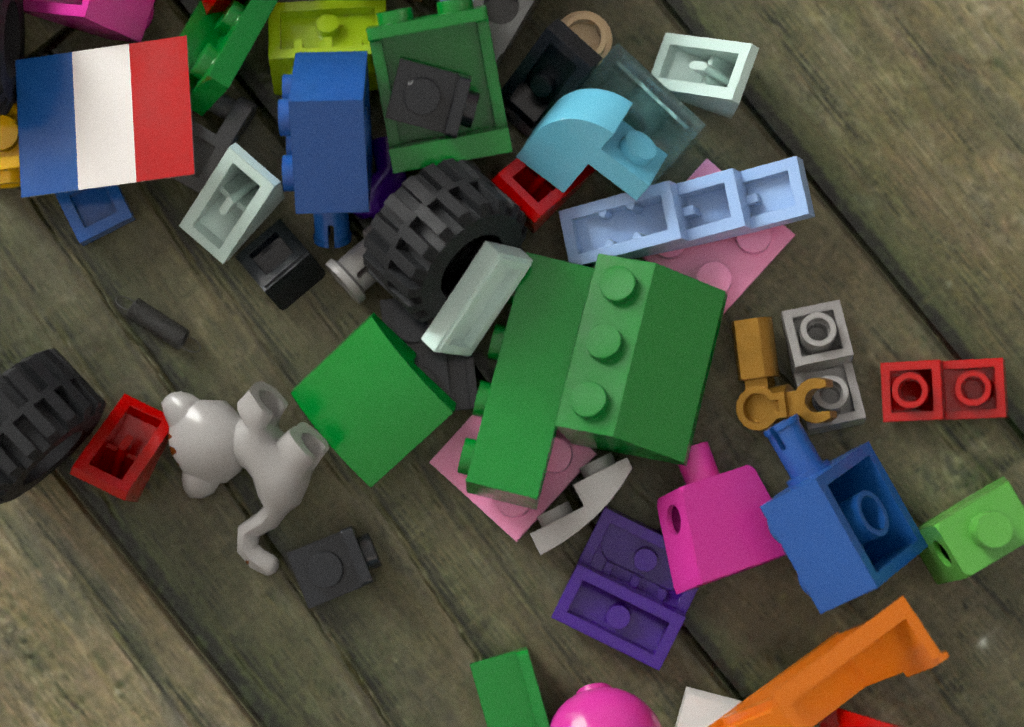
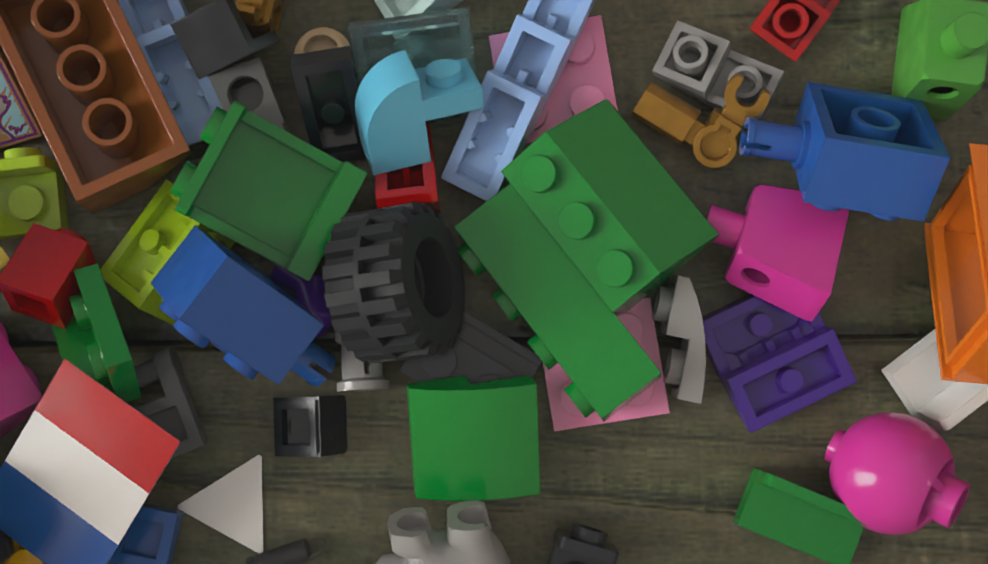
camera: 55 degrees left, 0 degrees up
light aqua slope [179,142,285,264] -> none
black bracket [385,58,480,139] -> none
light aqua tile [421,241,533,357] -> none
none -> white sticker [177,455,264,554]

